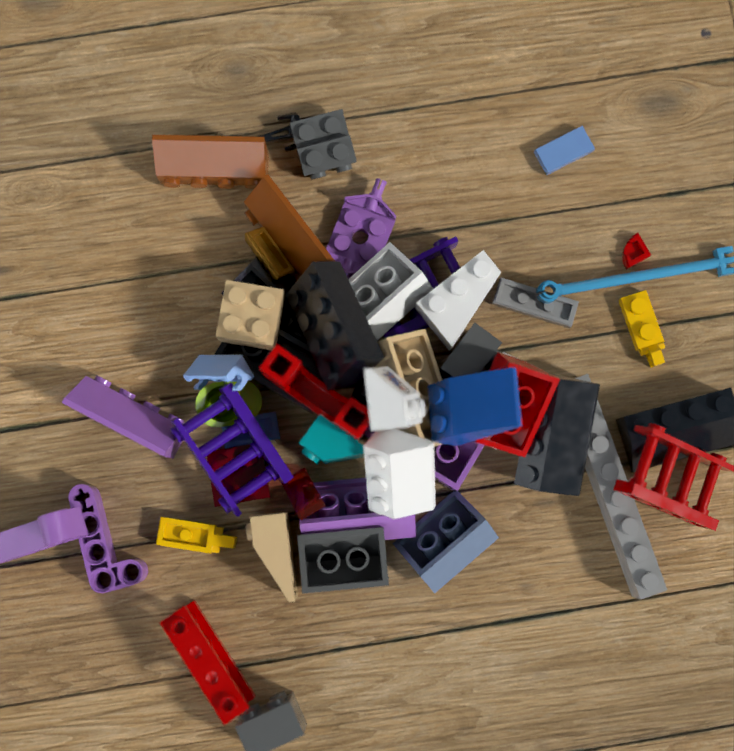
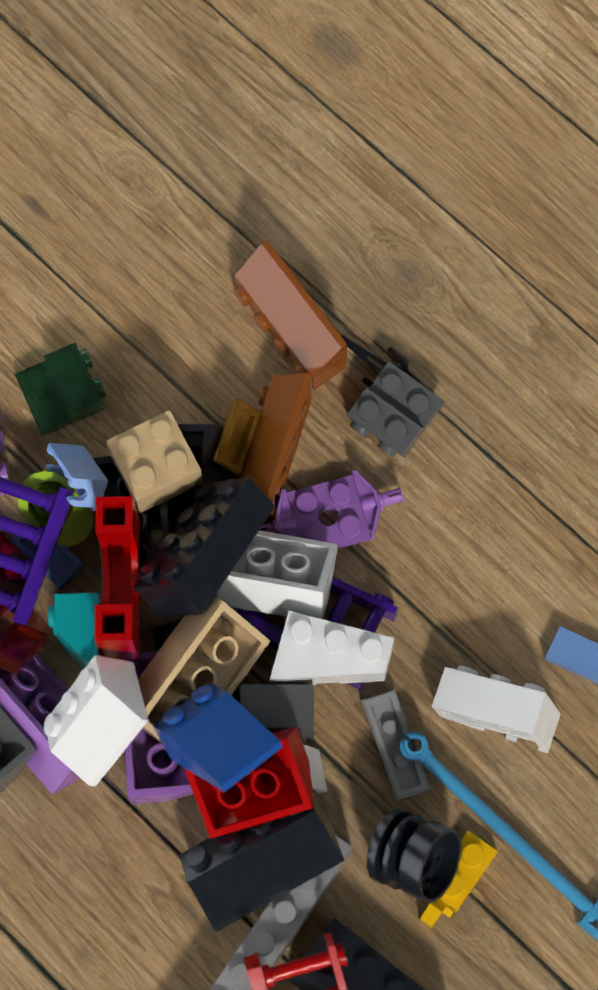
camera: 60 degrees right, 10 degrees down
white slope [364,366,425,431] -> none
sand blue slope [393,491,499,593] -> none
red tile [622,232,652,270] -> none
none -> clear green plate [14,343,106,436]
none -> black wheel [367,808,462,903]
none -> white wedge [432,666,561,754]

